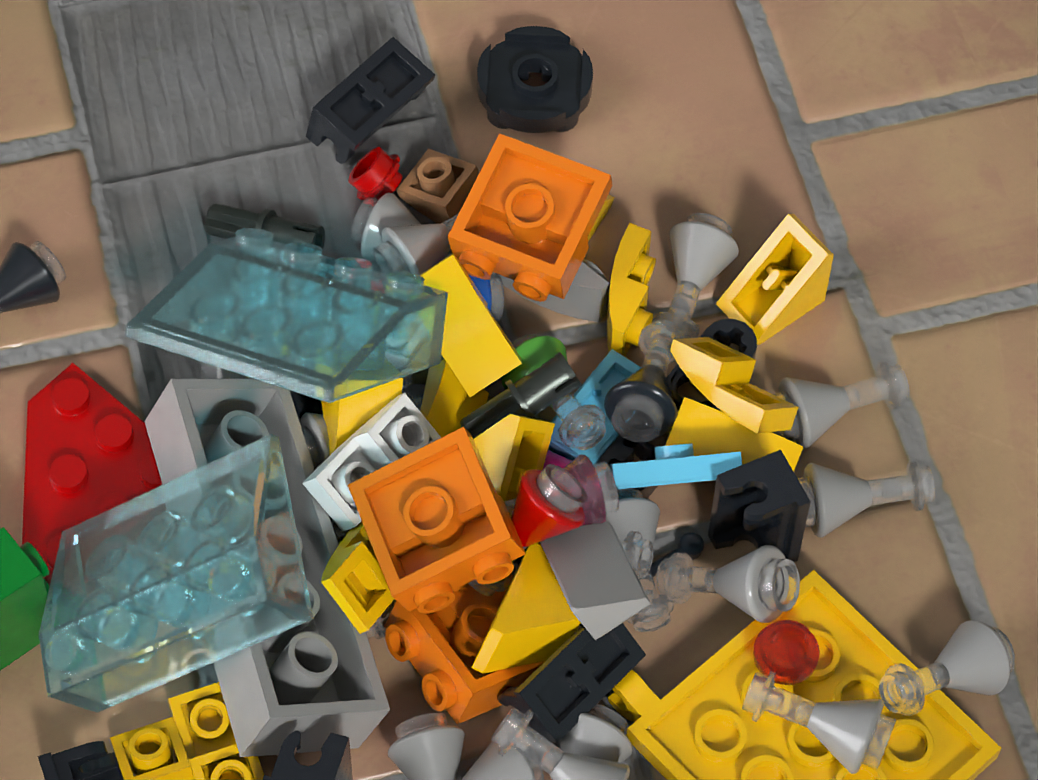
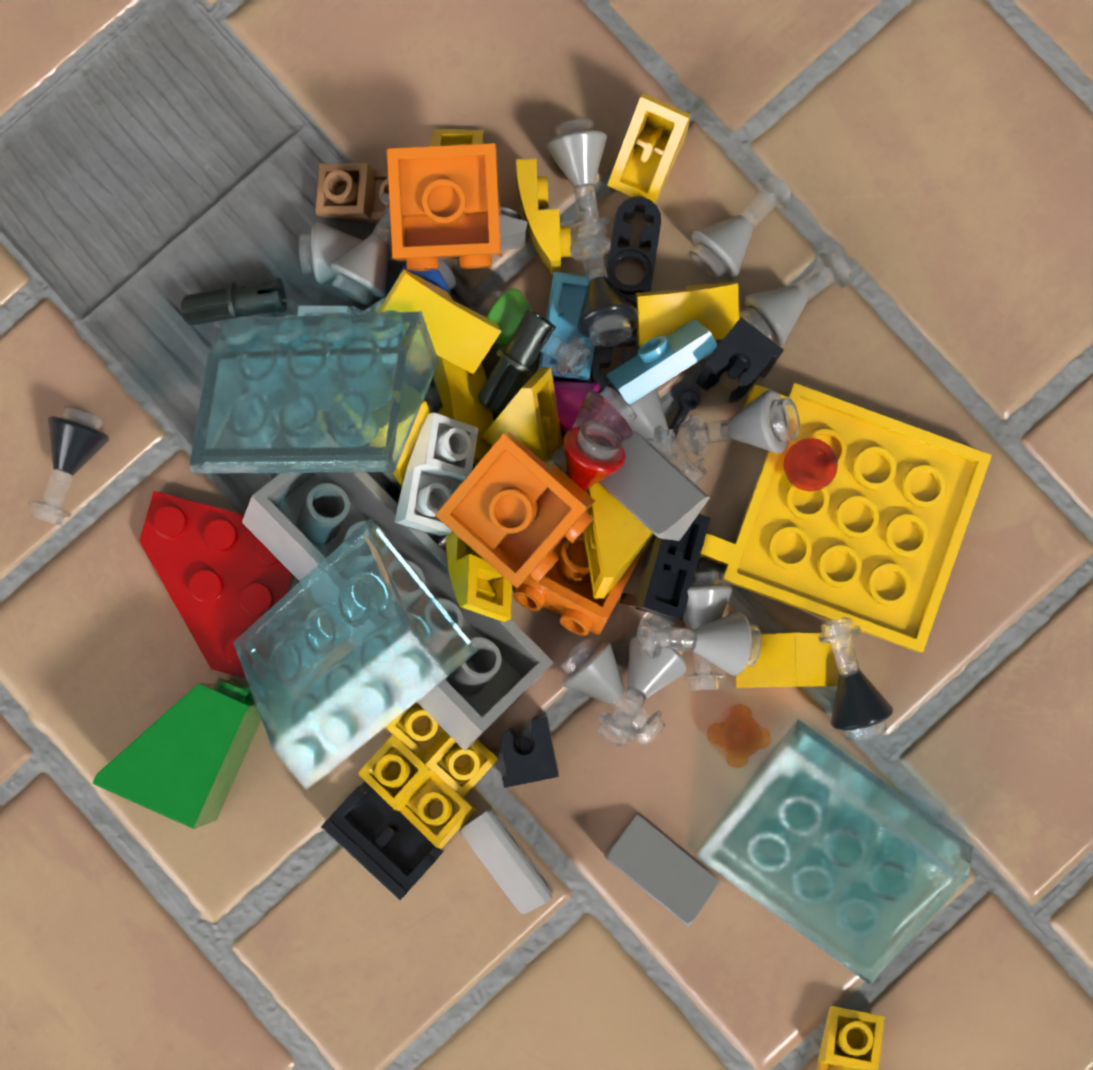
camera: 20 degrees left, 25 degrees up
black hinge [306,37,435,164] -> none
red plate [348,147,403,200] -> none
black plate [477,26,593,133] -> none
yellow slope [670,337,798,434] -> none
piece [742,671,896,774] -> none
piece [879,620,1015,716] -> none

